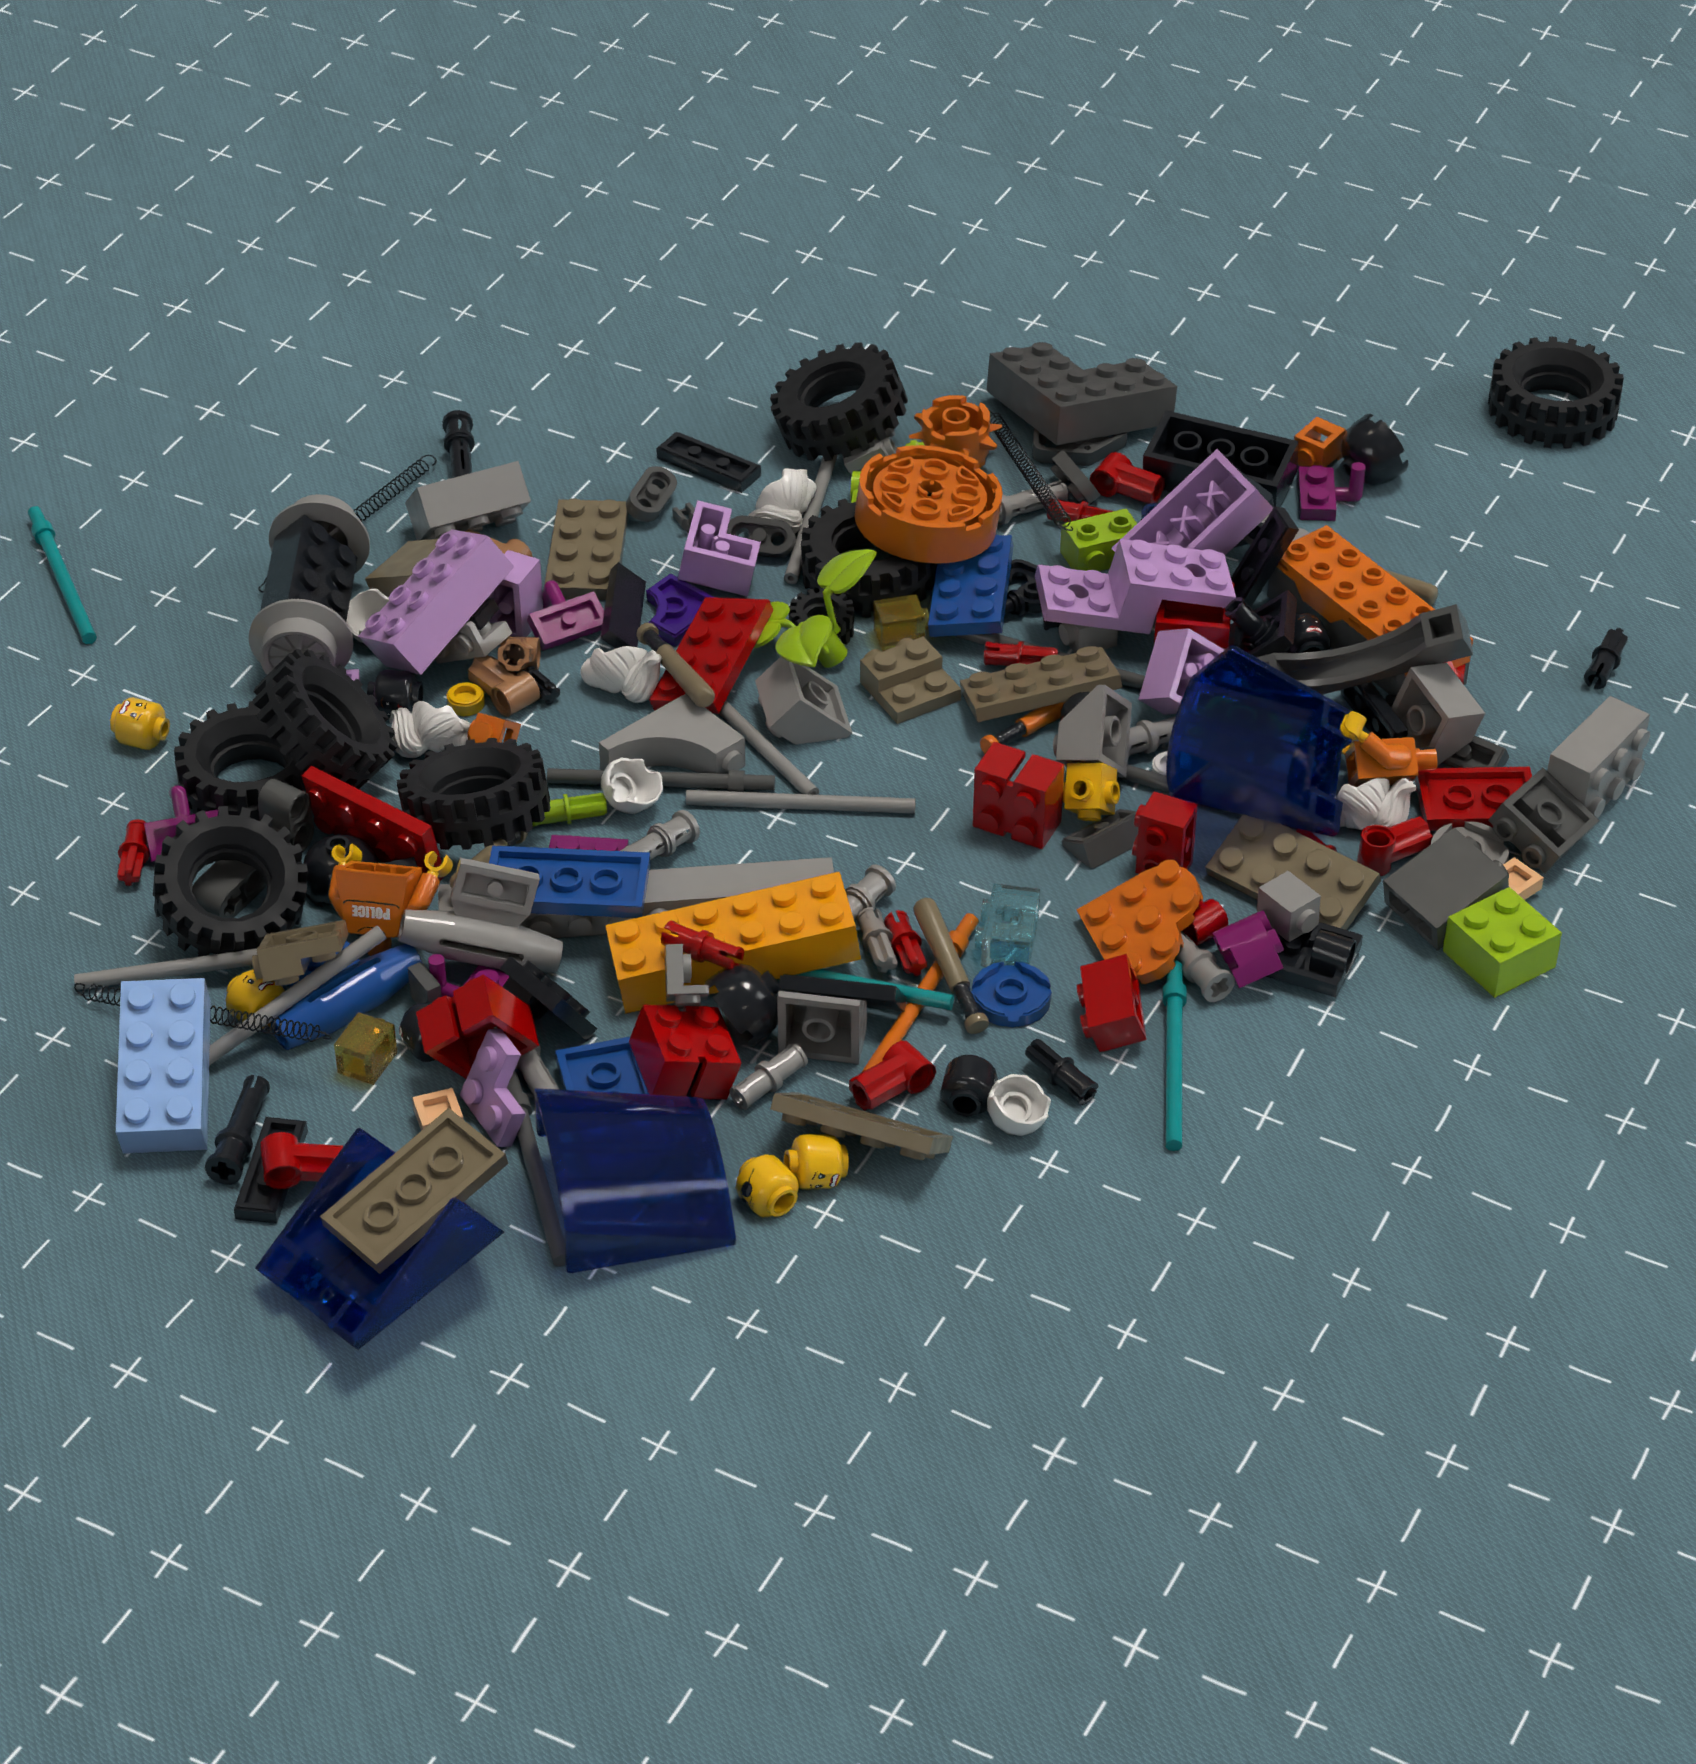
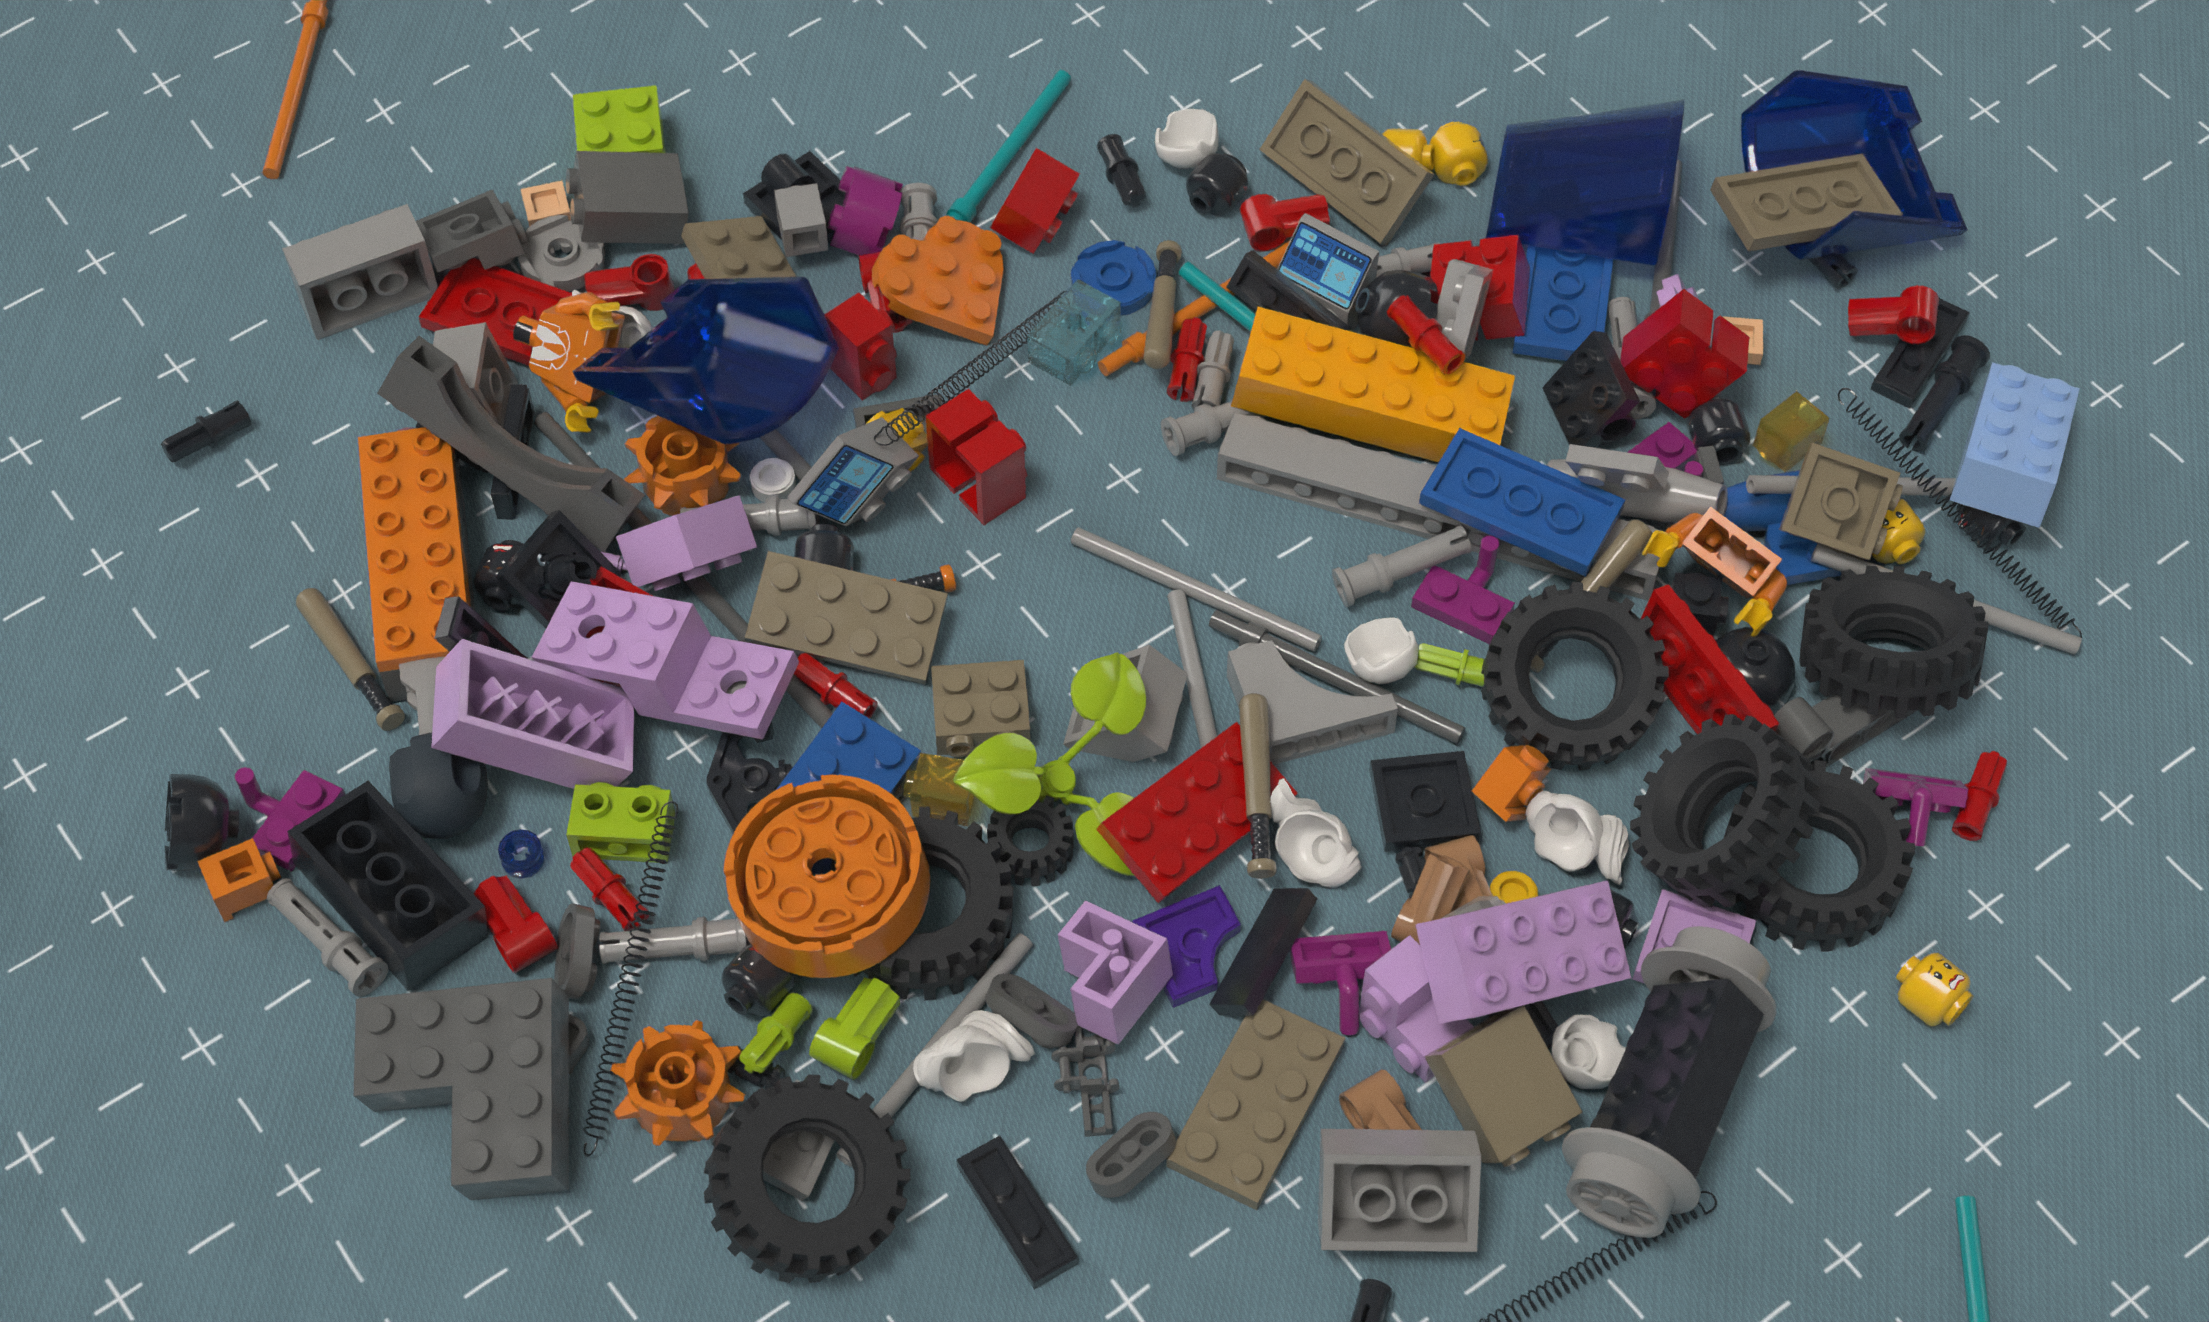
camera: 155 degrees left, 15 degrees up
none -> black piece [874,291,1078,446]
none -> black plate [1369,751,1481,852]

